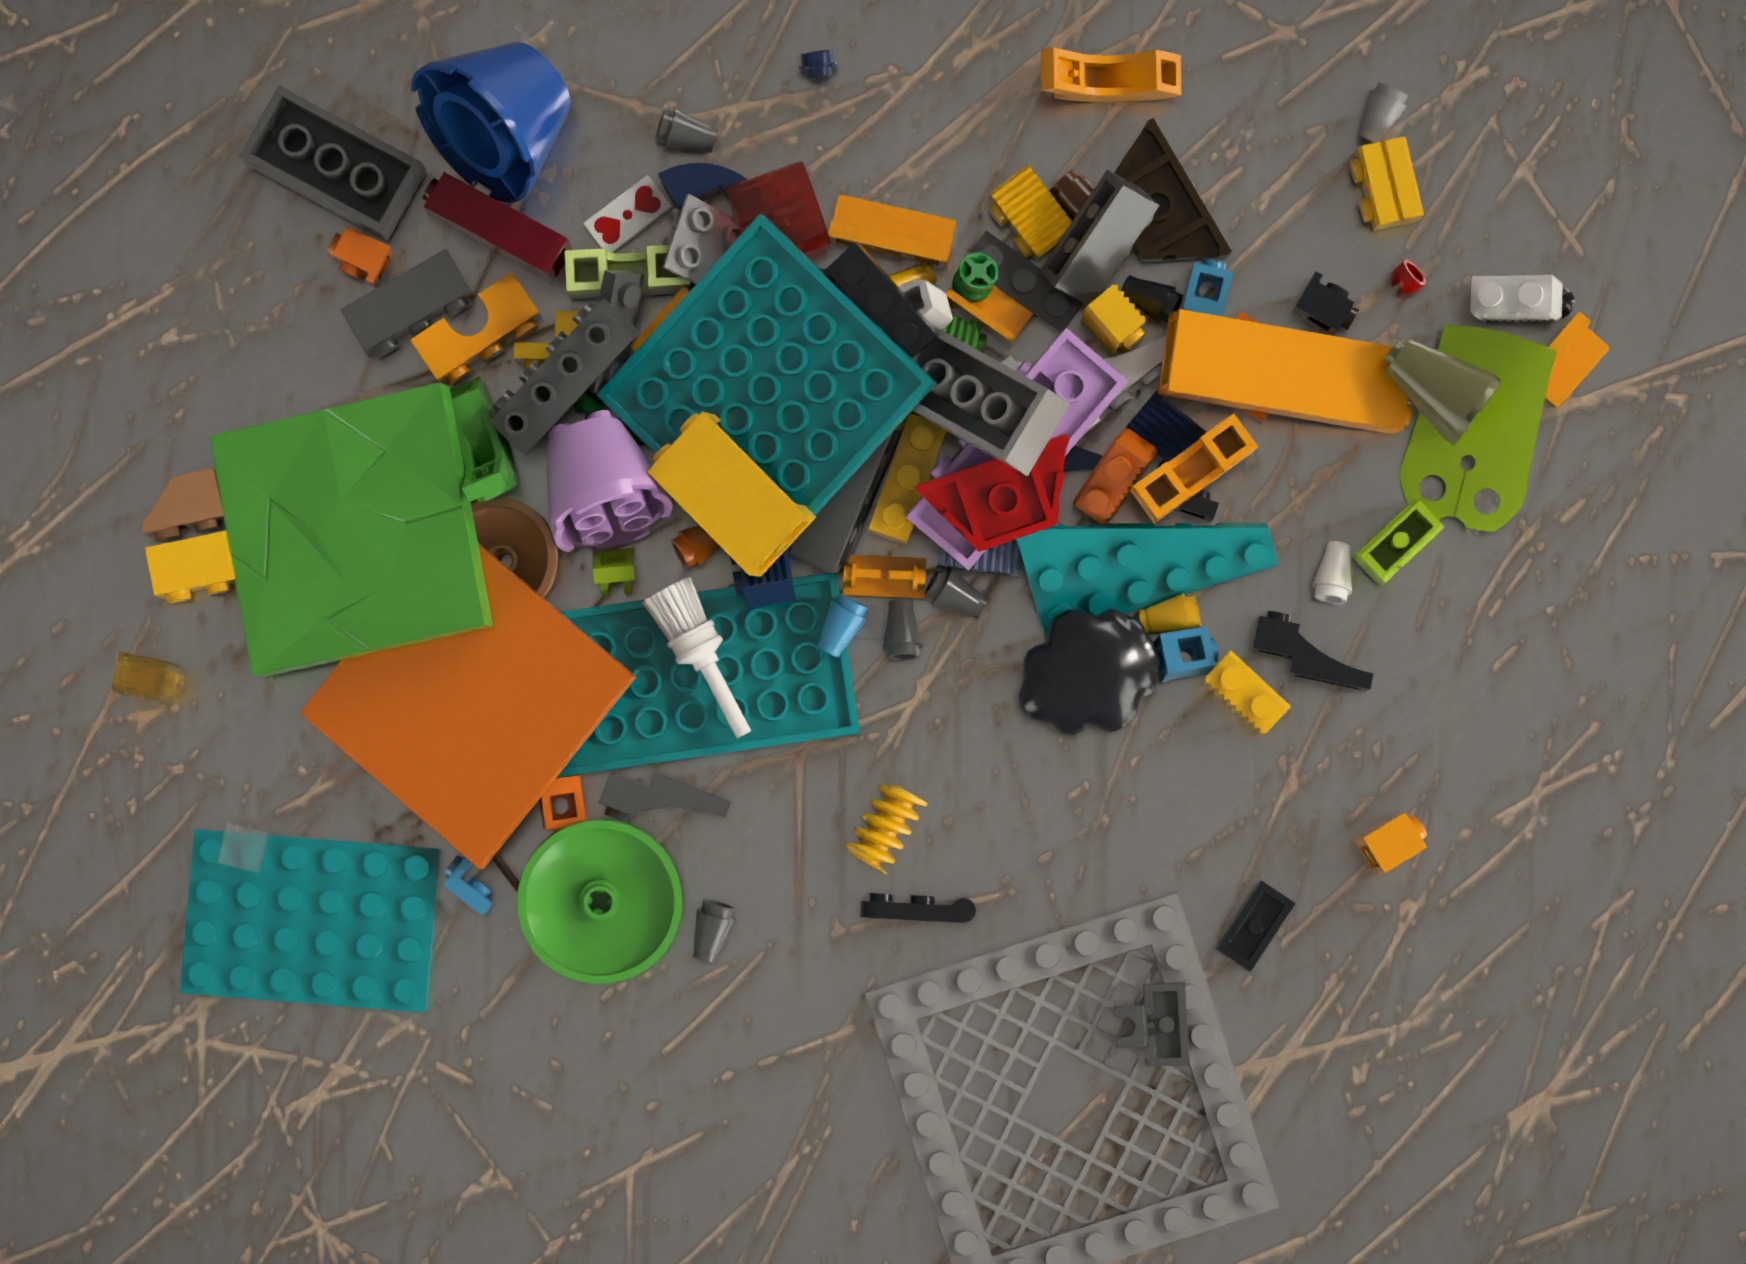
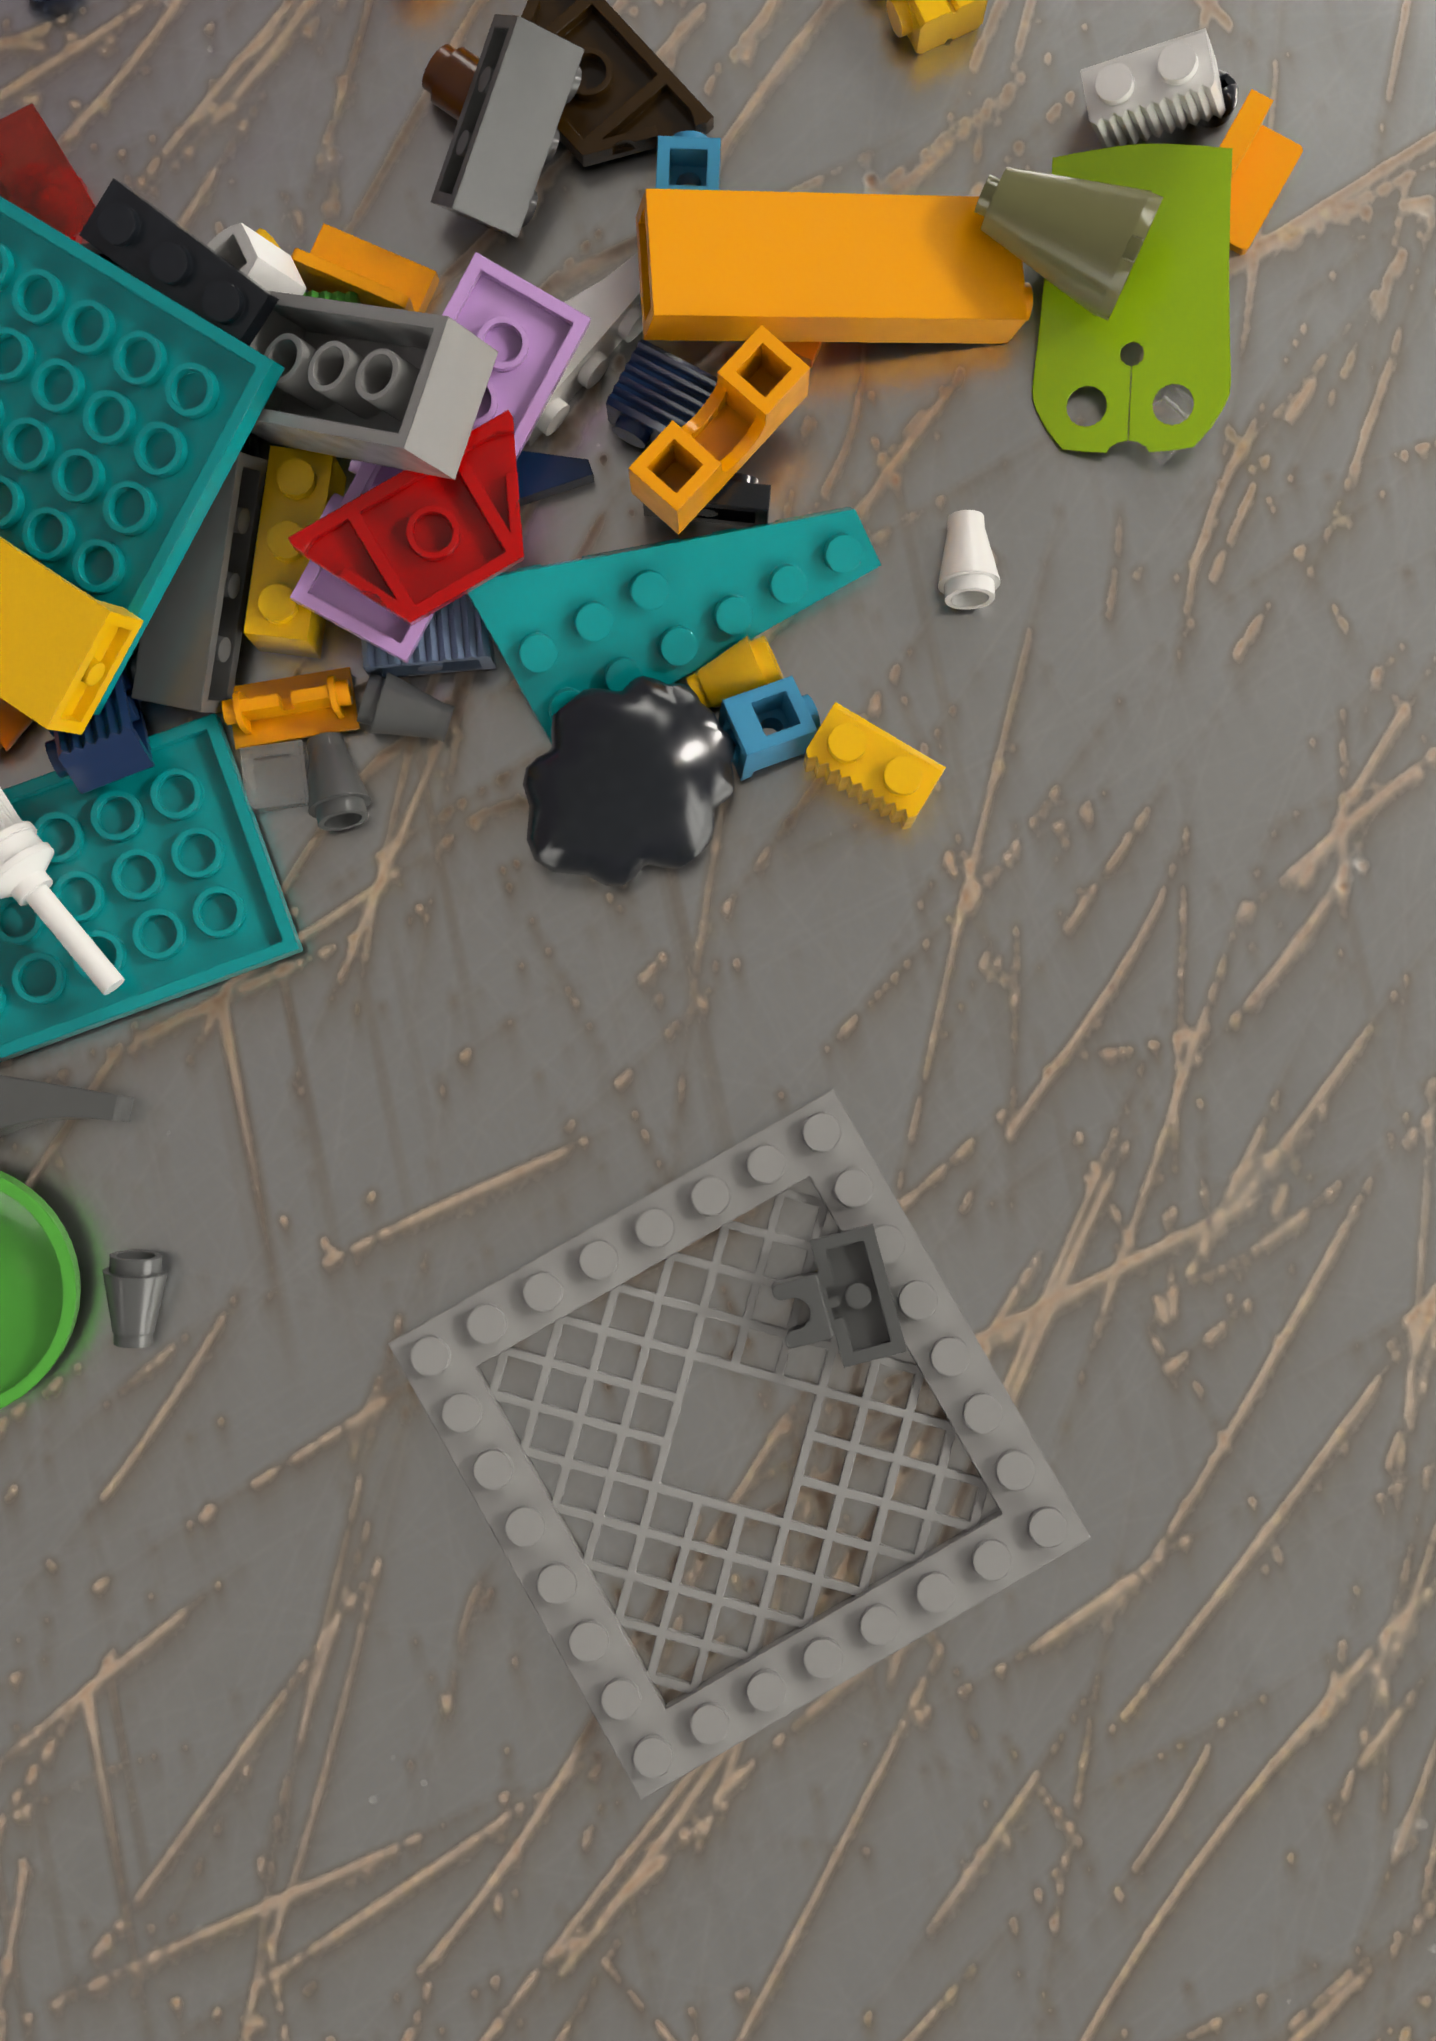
camera: 10 degrees left, 0 degrees up
dark azure cone [817,593,868,658] -> none
light orange panel [828,195,956,268] -> none
yellow piece [845,784,928,875] -> none
black plate [860,893,976,923] -> none
green wheel [952,252,999,303] -> none
dark grey plate [969,231,1084,334] -> none
yellow brick [987,165,1072,263] -> none
orange brick [1072,428,1157,525] -> none
yellow brick [1081,284,1146,356] -> none
black cone [1121,275,1183,324] -> none
black plate [1216,880,1296,972] -> none
black slope [1250,611,1373,692] -> none
black brick [1292,272,1360,336] -> none
lime brick [1352,497,1444,586] -> none
light orange brick [1354,812,1428,875] -> none
red hinge [1390,259,1426,296] -> none

